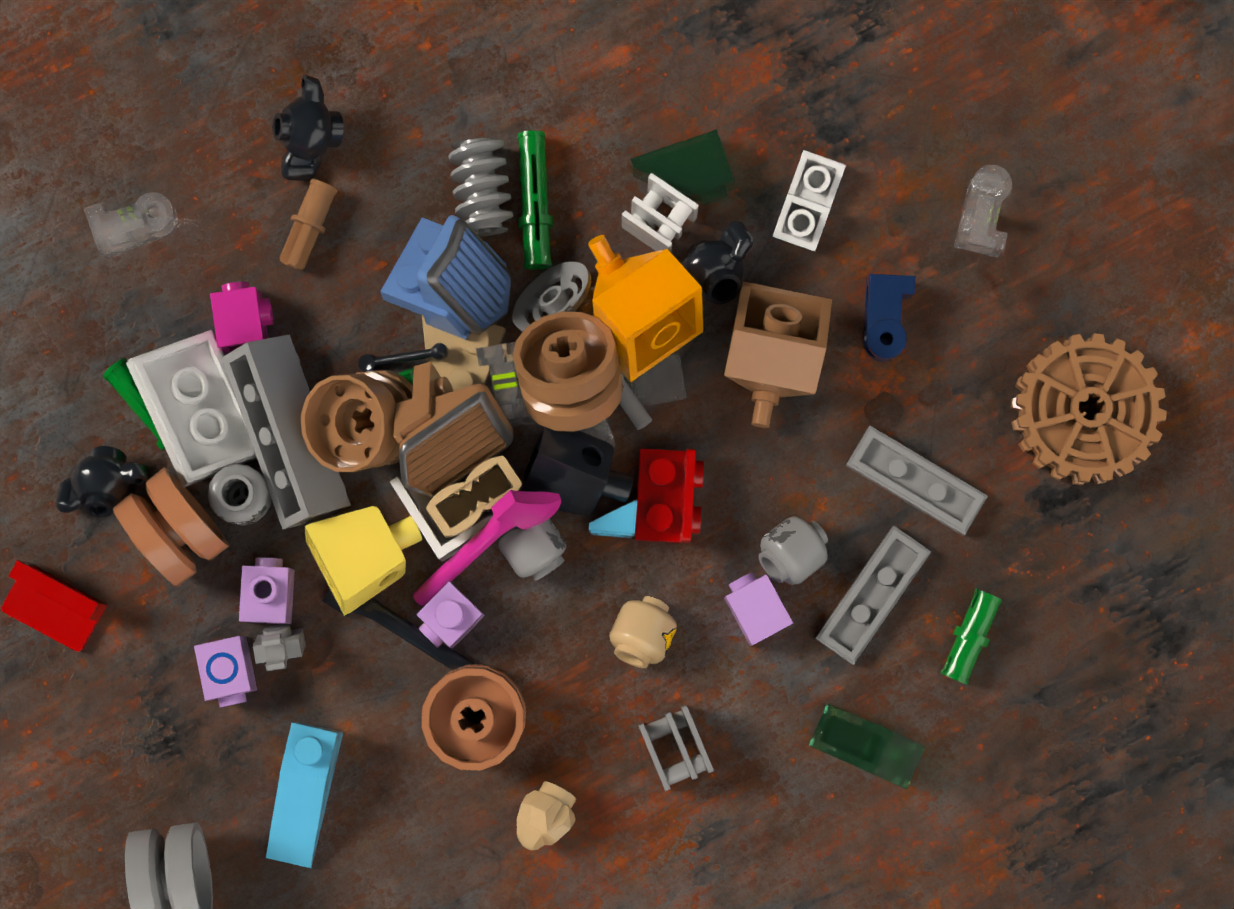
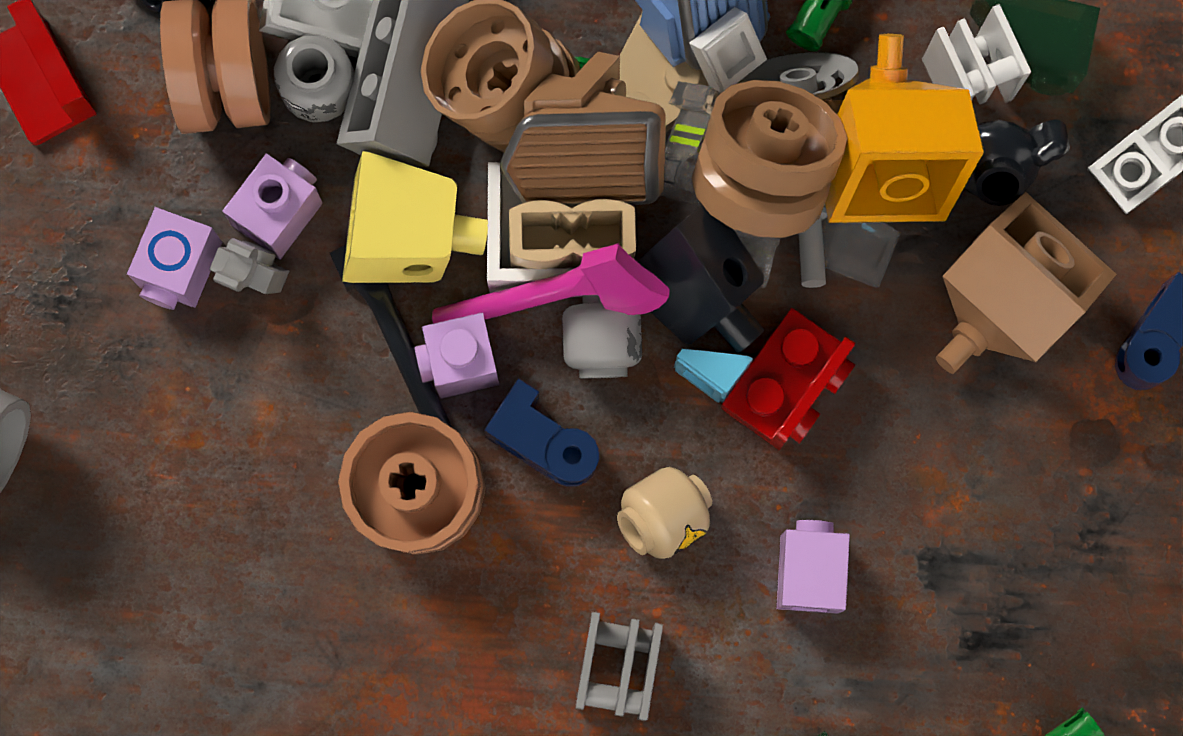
camera: 30 degrees right, 5 degrees down
medium azure slope [266,722,343,868] -> none
black hinge [358,343,449,372] -> none
tan rock [517,781,576,851] -> none
light grey head [758,516,828,585] -> none
light grey tile [815,526,931,665] -> none
light grey tile [845,426,988,536] -> none
none -> dark blue leg [484,379,599,487]
none -> white tile [689,7,767,94]

